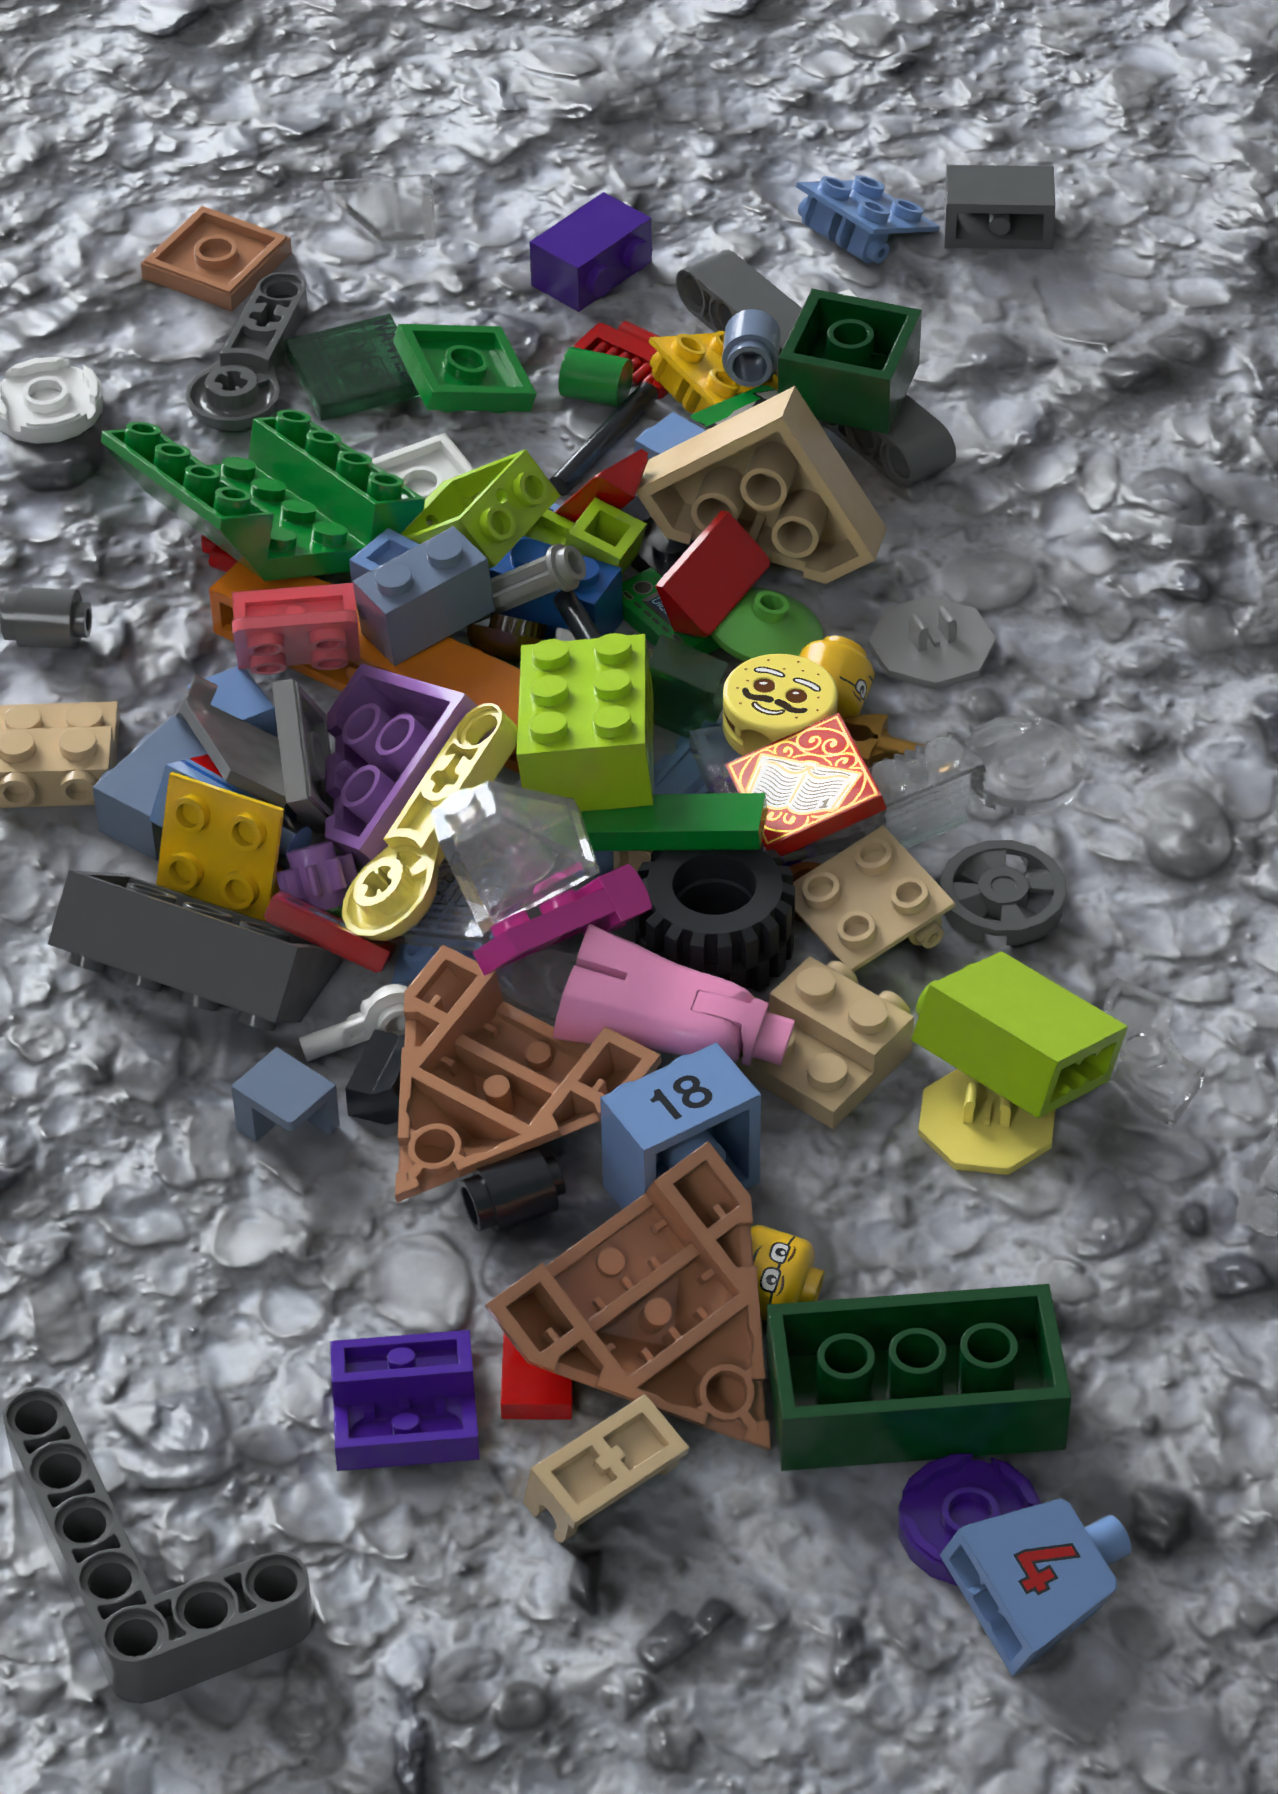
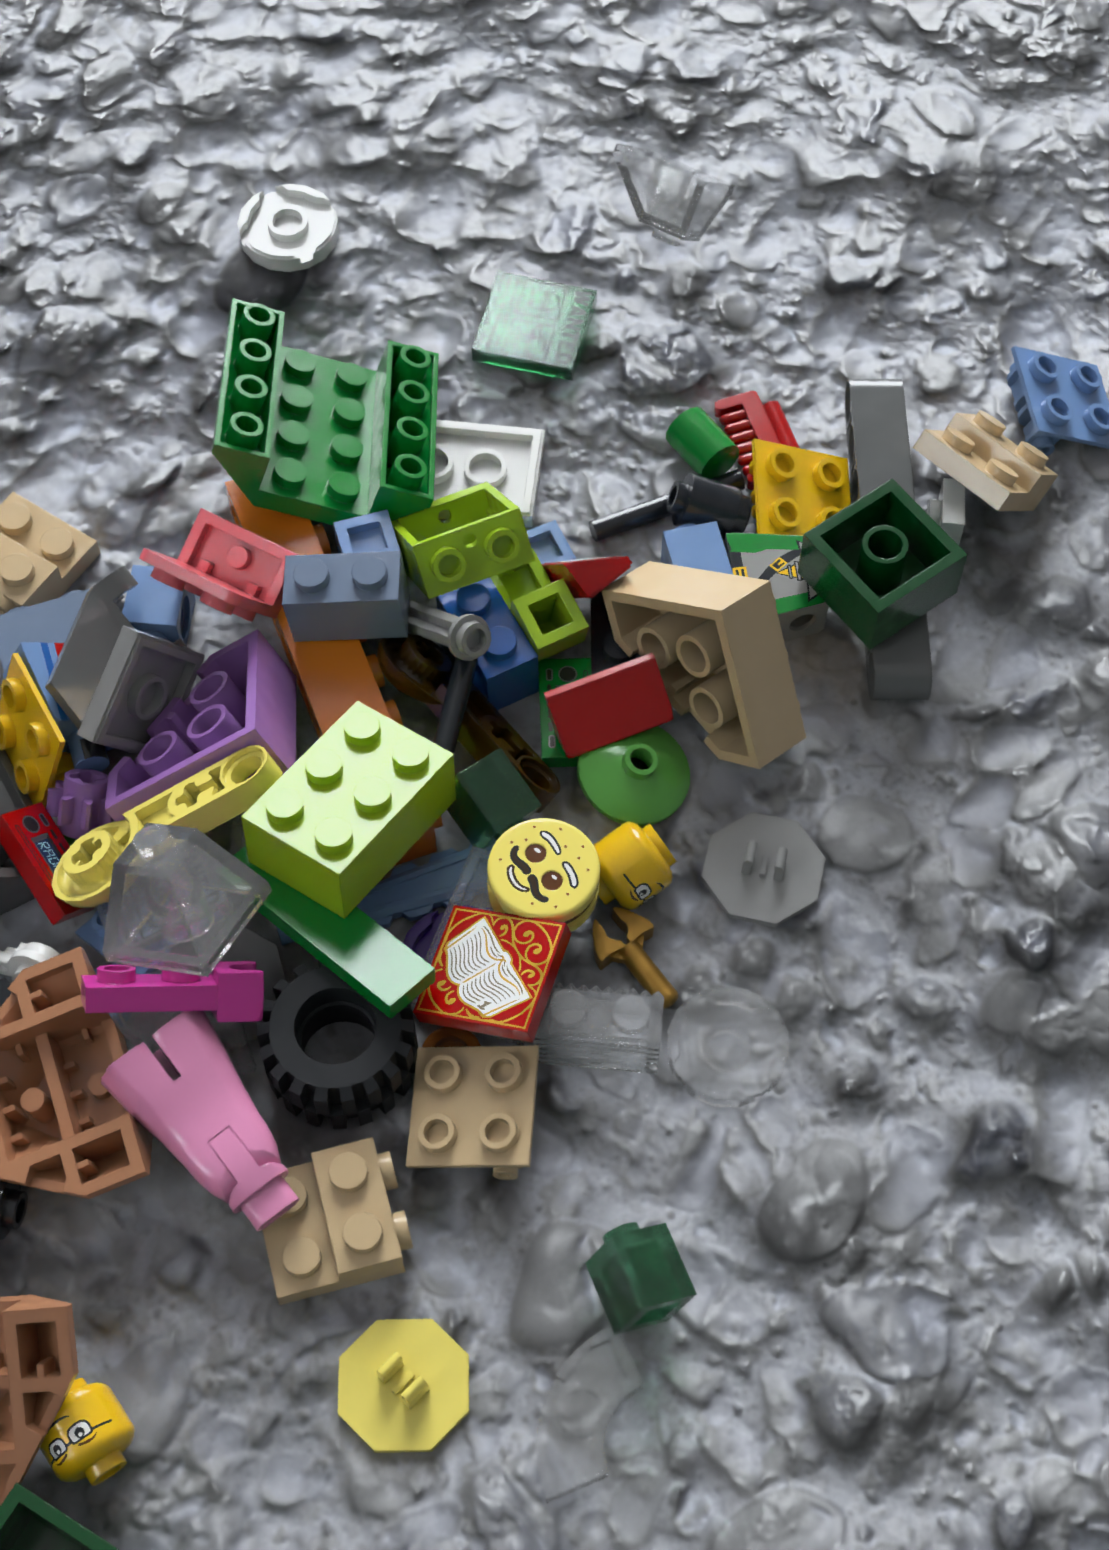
camera: 35 degrees right, 15 degrees up
dark grey brick [0,587,92,649] -> none
nougat tile [140,206,292,311] -> none
dark grey beam [184,272,308,431] -> none
green plate [393,324,537,413] -> none
dark purple brick [529,192,653,312] -> none
medium blue brick [600,1042,761,1209] -> none
sand blue brick [722,309,781,387] -> none
lime brick [911,951,1128,1118] -> none
dark grey piece [940,840,1067,946] -> none
none -> clear green brick [585,1222,697,1335]
none -> black brick [666,473,752,540]
none -> tan plate [912,410,1058,511]

